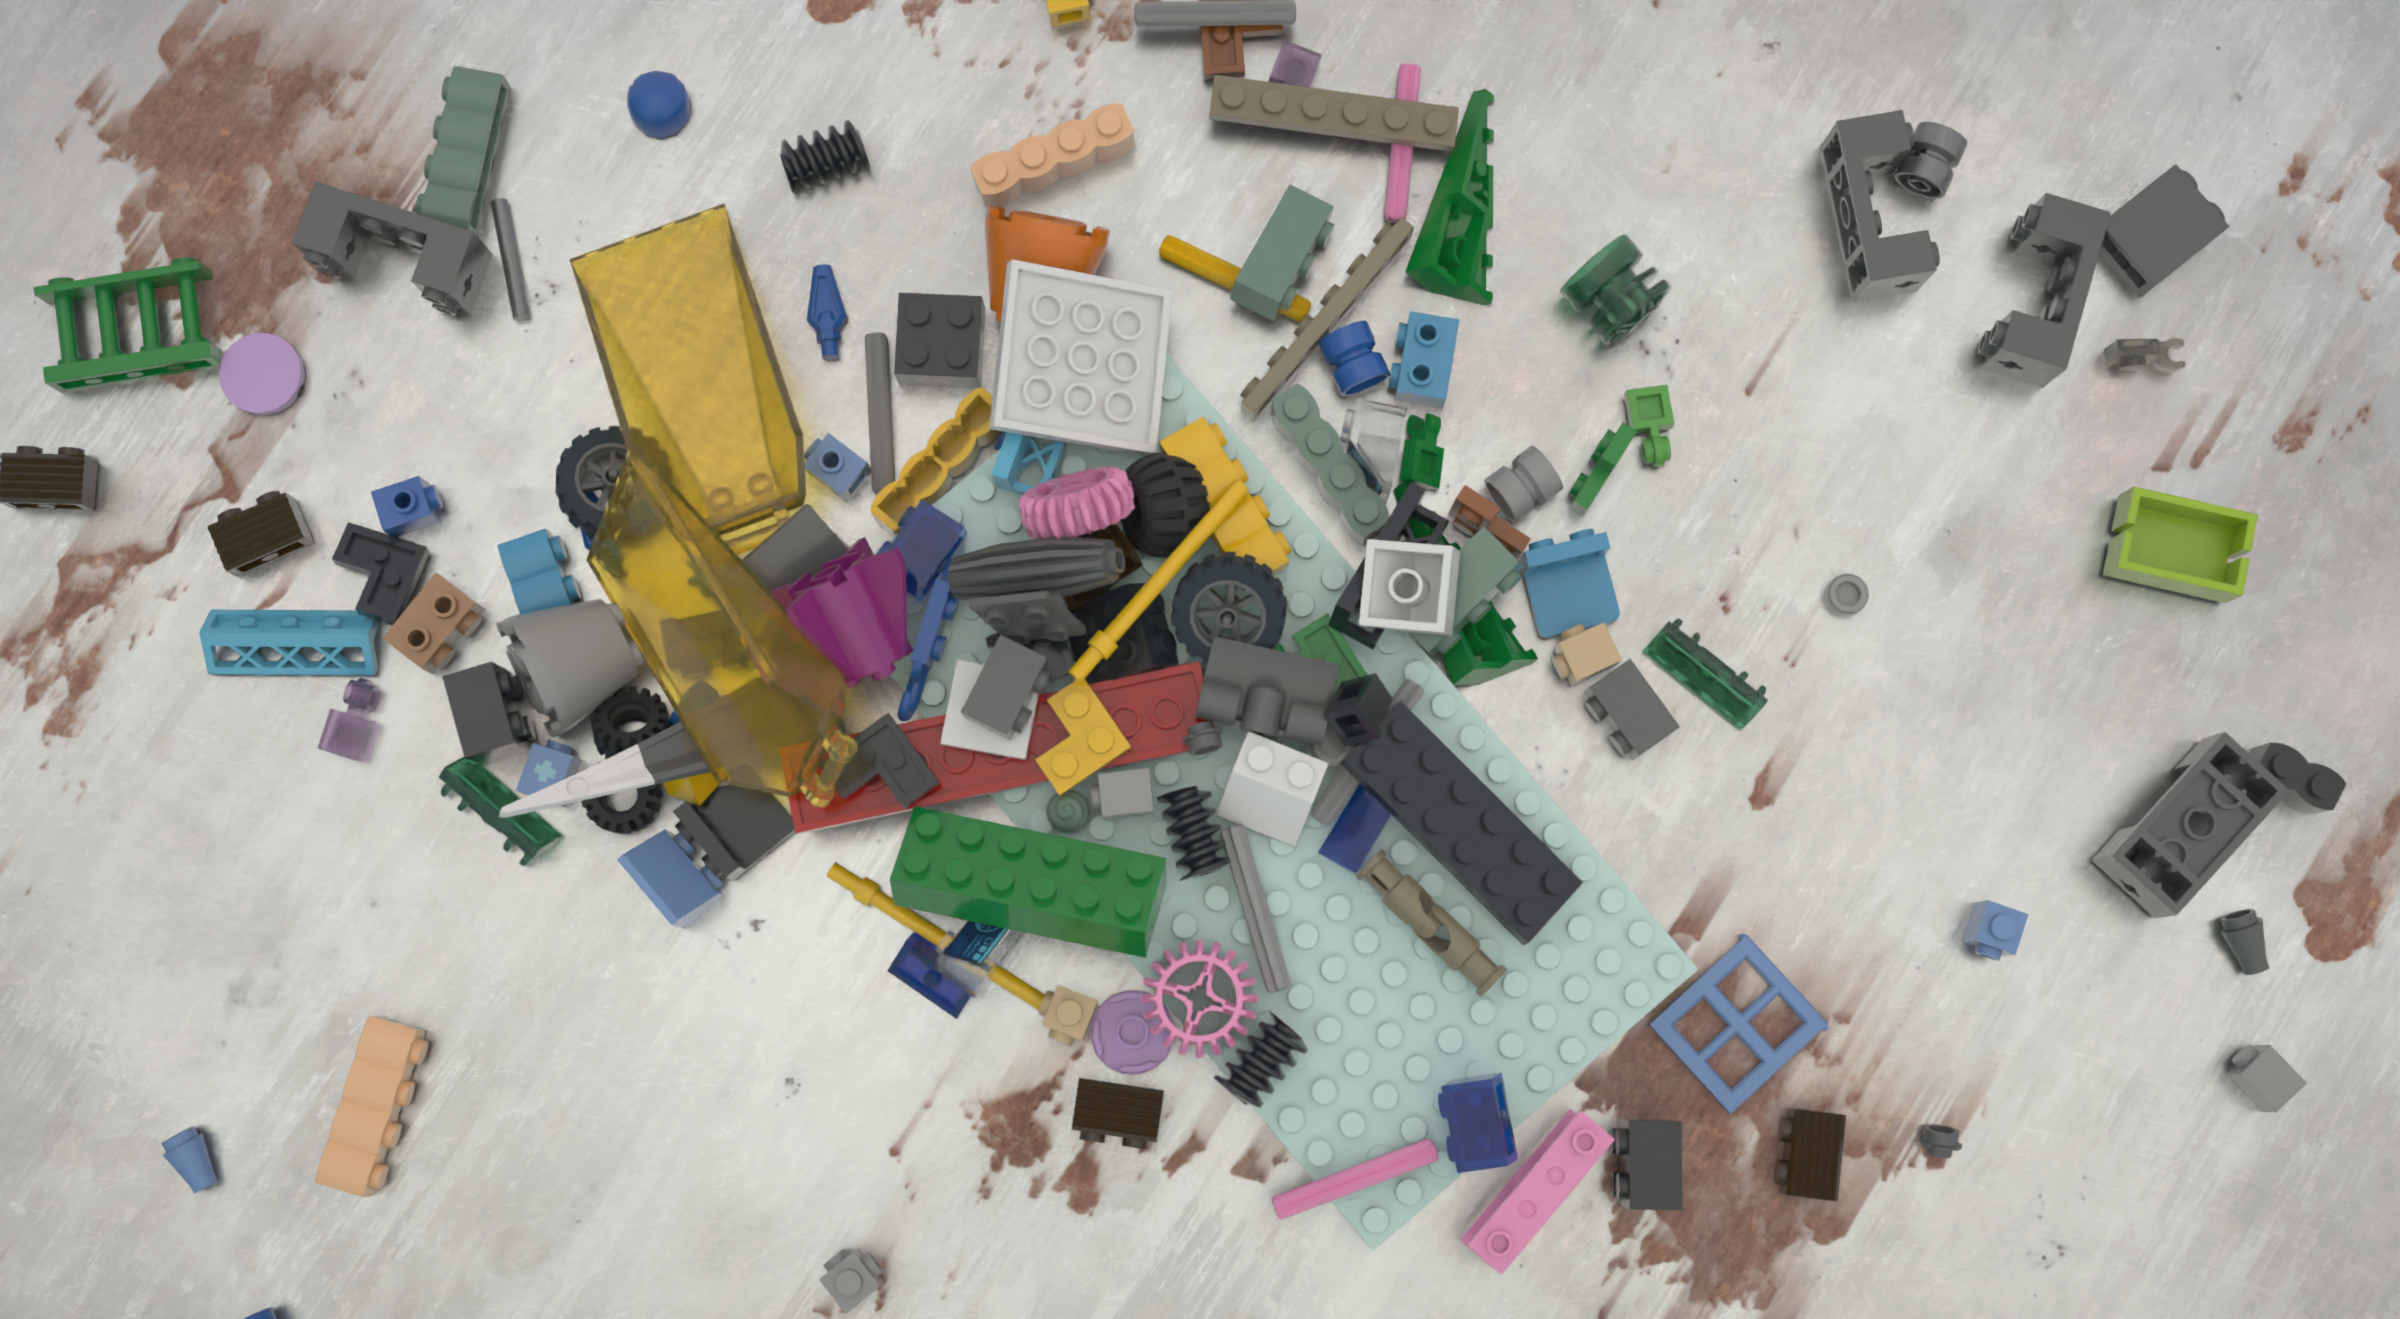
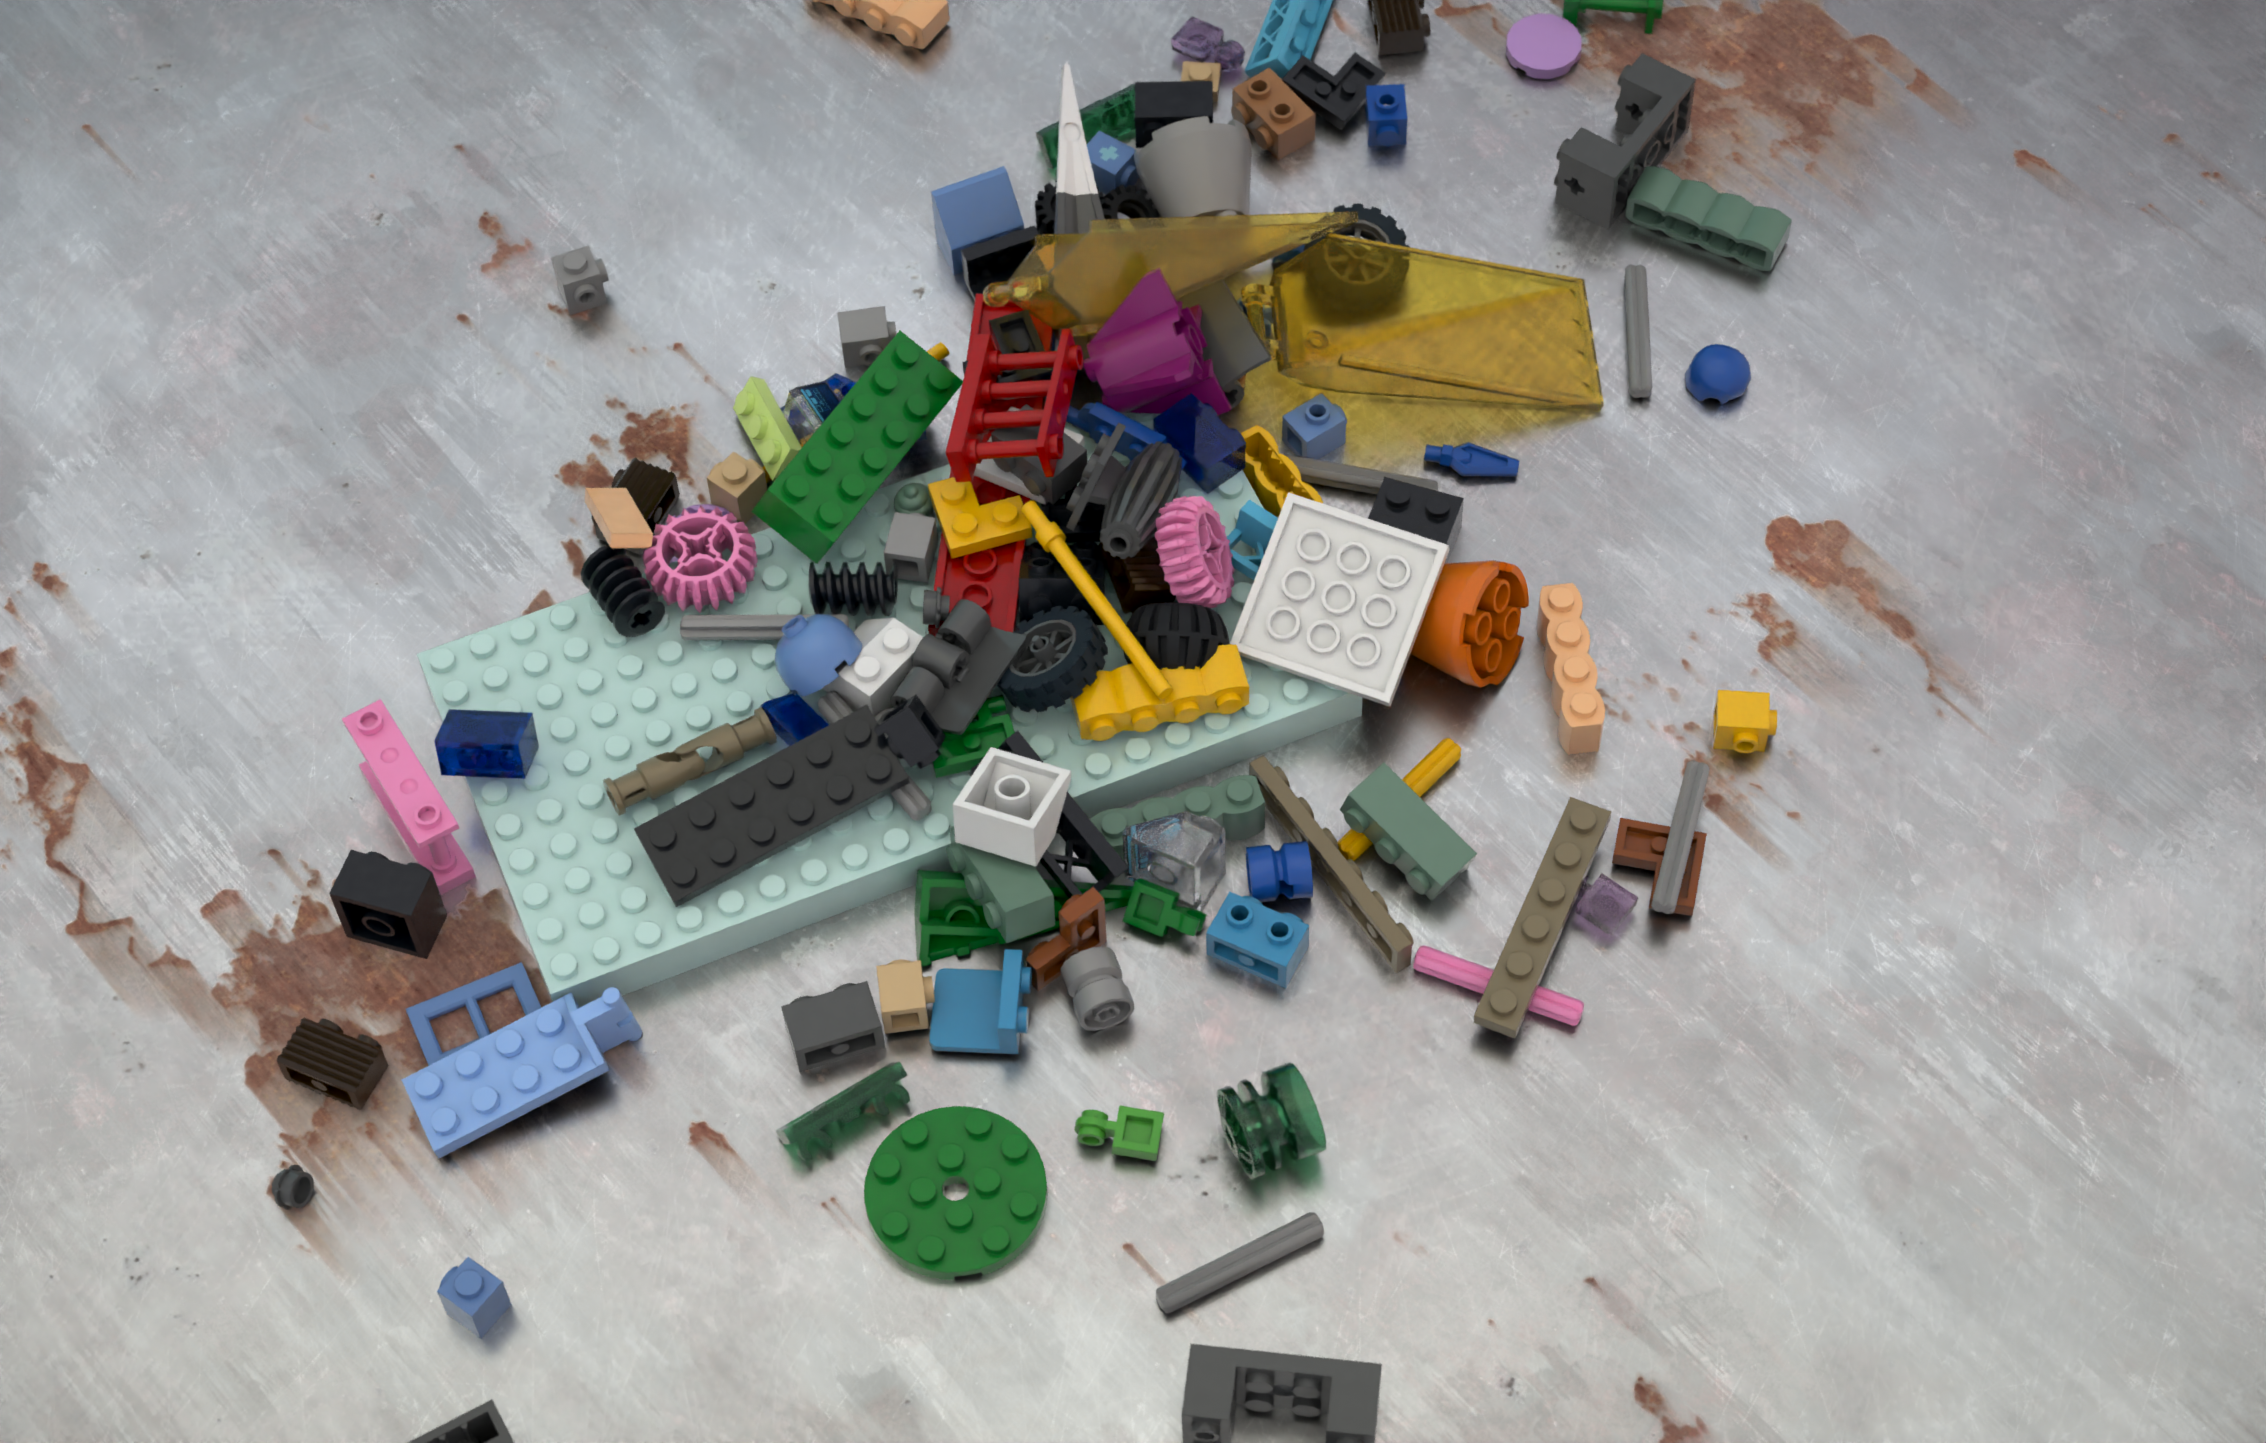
camera: 110 degrees right, 25 degrees down
flat silver bar [491,198,530,321] -> none
dark azure brick [497,528,581,614] -> none
black piece [780,120,871,193] -> none
bright pink axle [1272,1139,1438,1219] -> none
green wedge [1405,88,1494,305] -> none
green plate [1568,422,1637,517] -> none
light grey tile [1824,574,1869,617] -> none
none -> light blue hinge [402,987,642,1158]
none -> light nougat tile [585,488,653,548]
none -> yellowish green plate [733,376,802,481]
none -> medium blue cylinder [774,614,862,697]
none -> light grey brick [837,306,897,368]
none -> green plate [864,1106,1047,1280]
none -> red fence [945,328,1083,482]
none -> light grey axle [1156,1212,1324,1313]
none -> tan plate [1181,61,1221,102]
none -> light grey axle [1624,264,1652,398]

